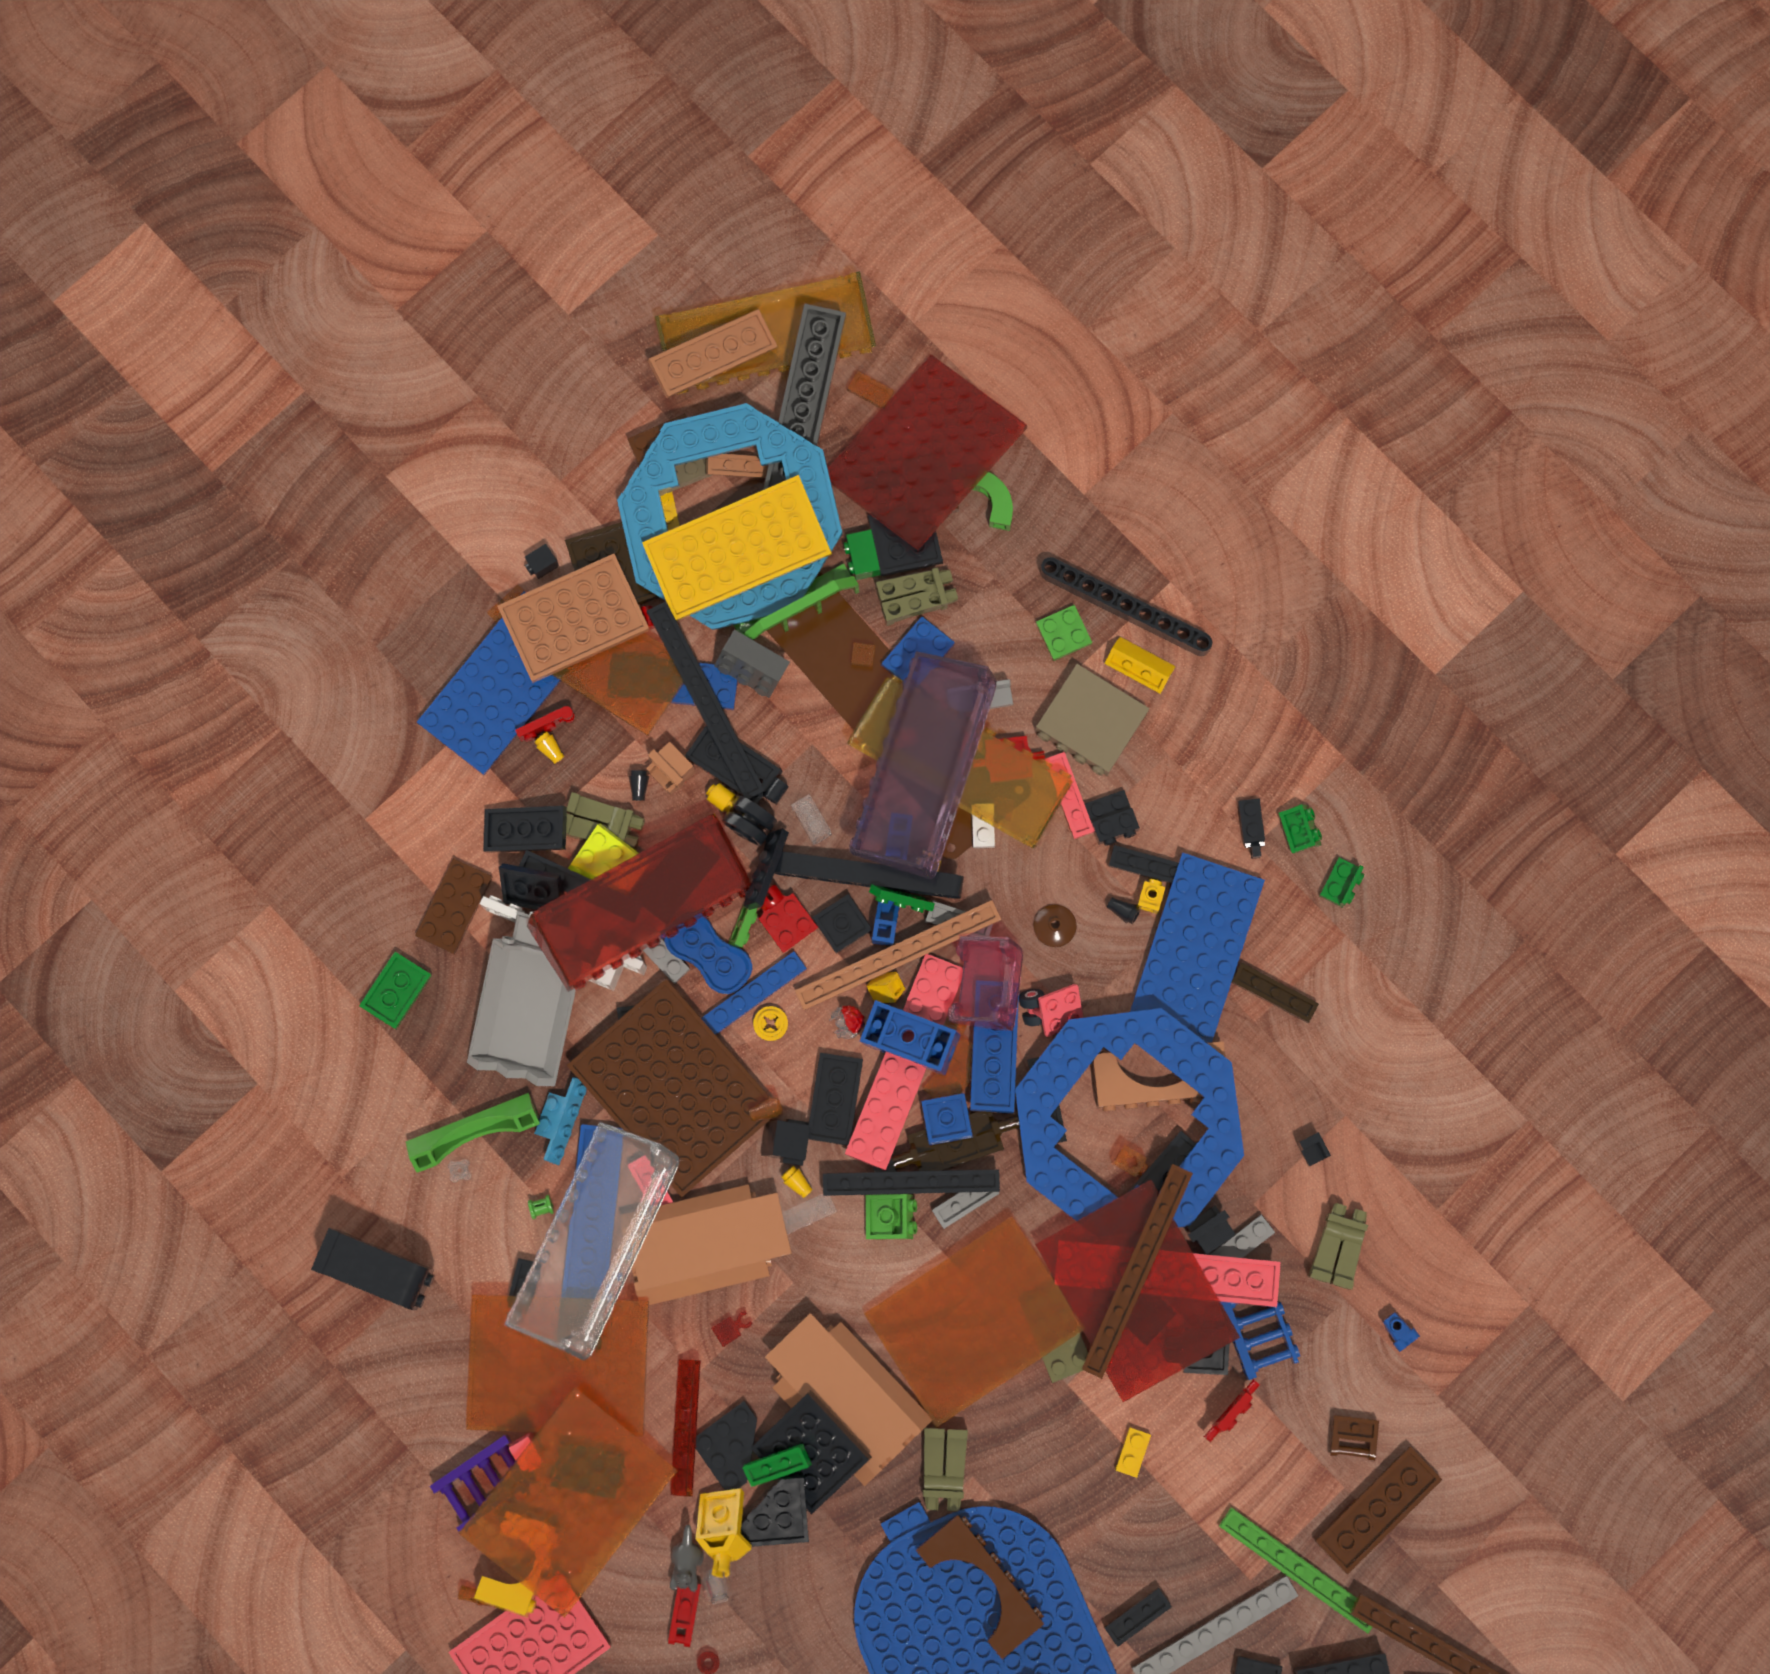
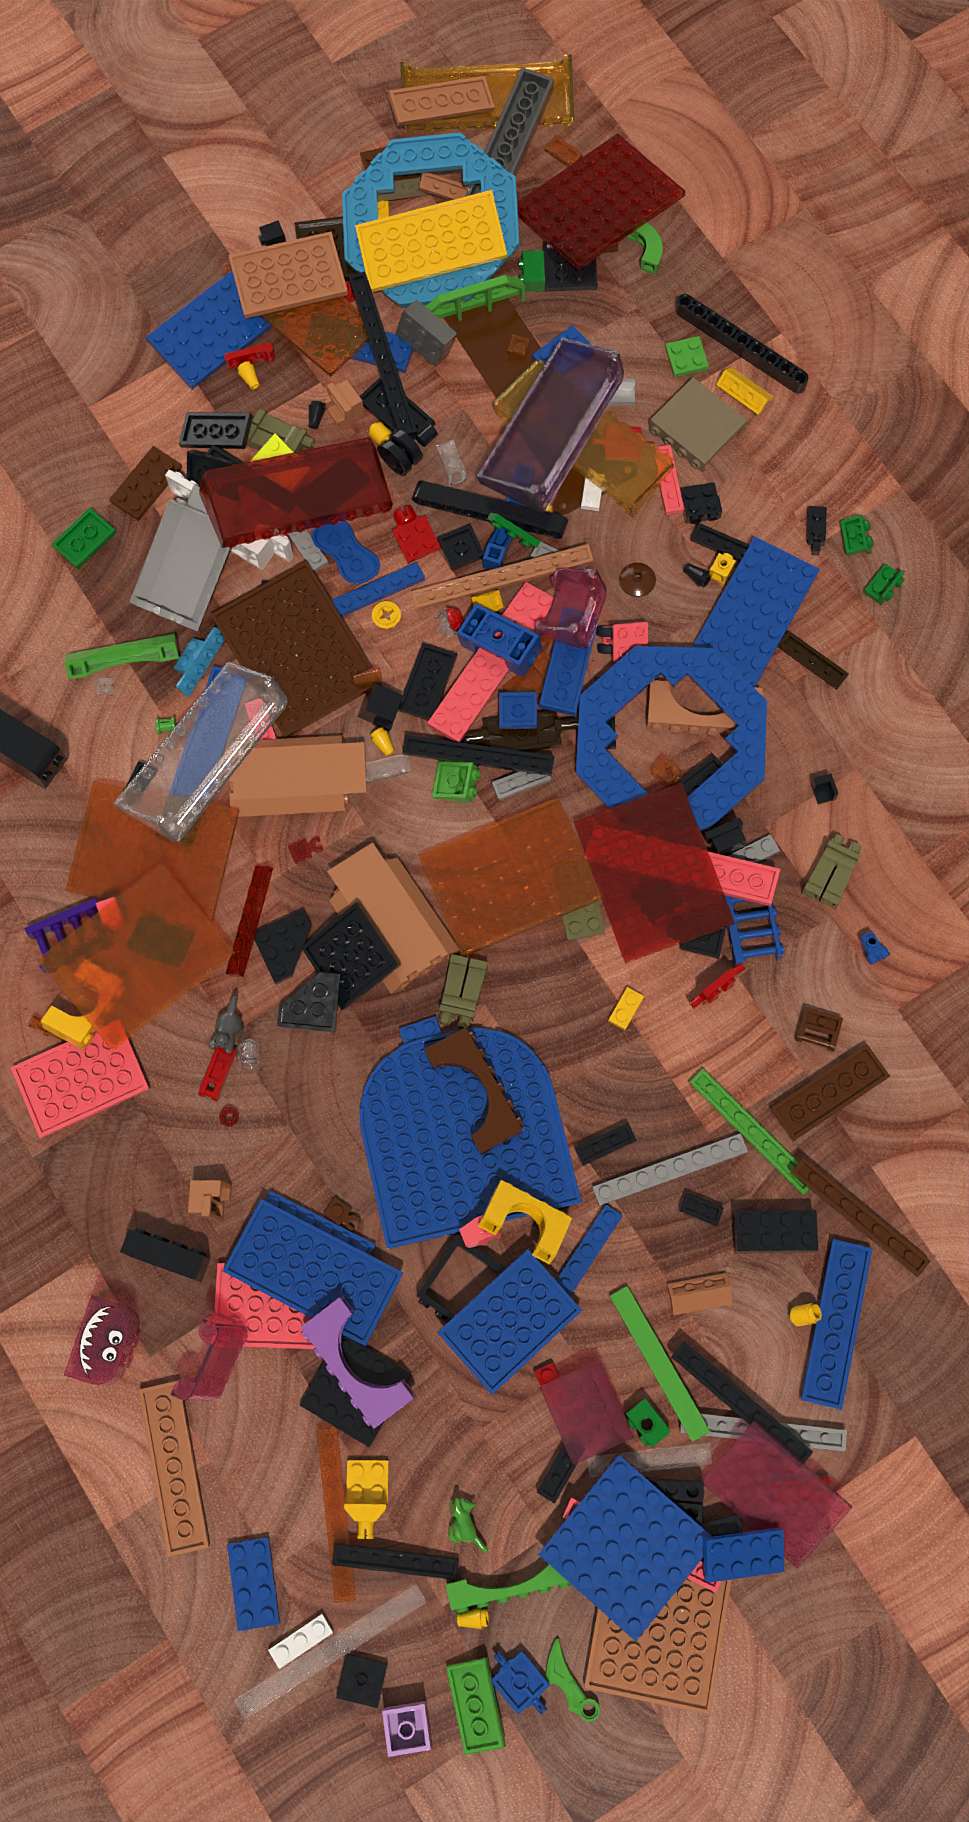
camera: 10 degrees right, 5 degrees down
yellow plate [696,1488,752,1578] -> none
bright green plate [728,904,757,947] -> none
green plate [742,1444,811,1487] -> none
black plate [743,828,789,910] -> none
olive hips [876,567,958,626] -> none
reddish brown plate [1082,1164,1193,1379] -> none

